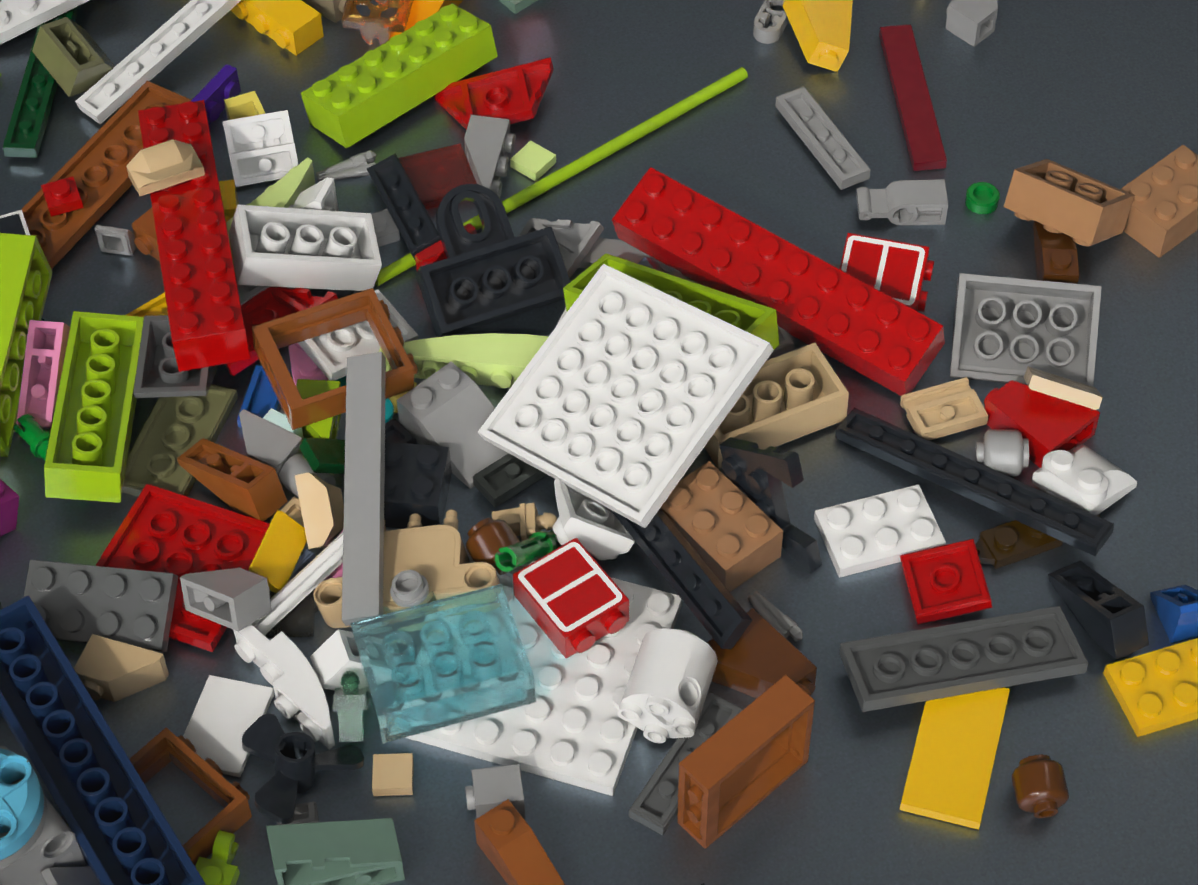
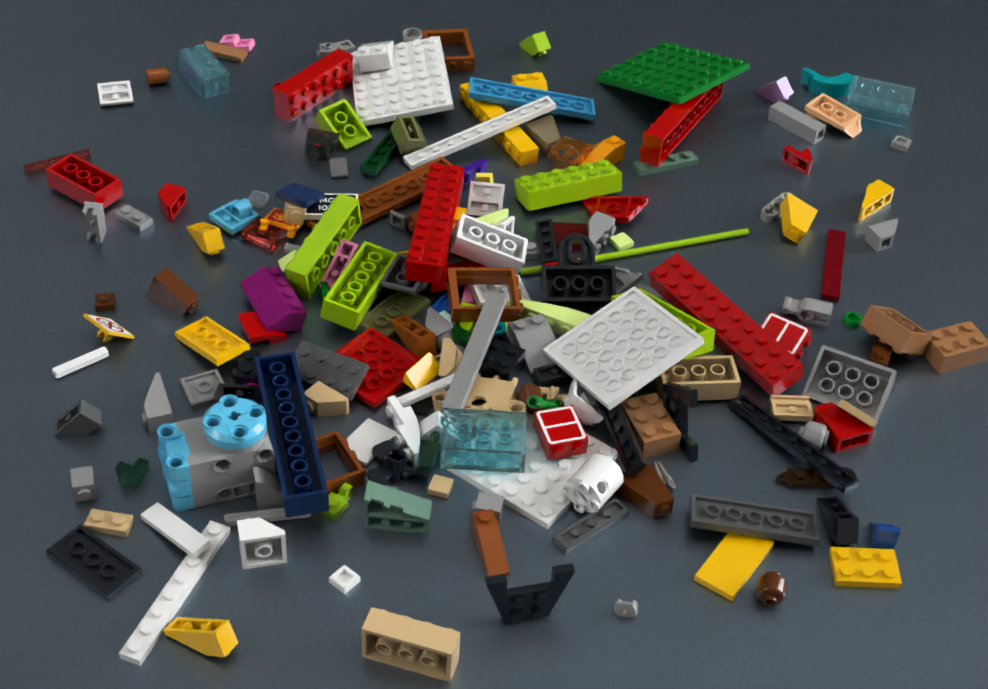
camera: 15 degrees right, 10 degrees down
red plate [41,176,84,217] -> none
tan slope [126,139,205,197] -> none
light grey slope [180,568,272,632] -> none
light grey piece [316,150,377,182] -> none
light grey plate [390,570,429,607] -> none
dark orange window [677,675,815,849] -> none
light grey plate [775,87,871,190] -> none
white plate [814,484,946,578] -> none
red tile [900,539,992,625] -> none
white slope [1032,444,1137,516] -> none

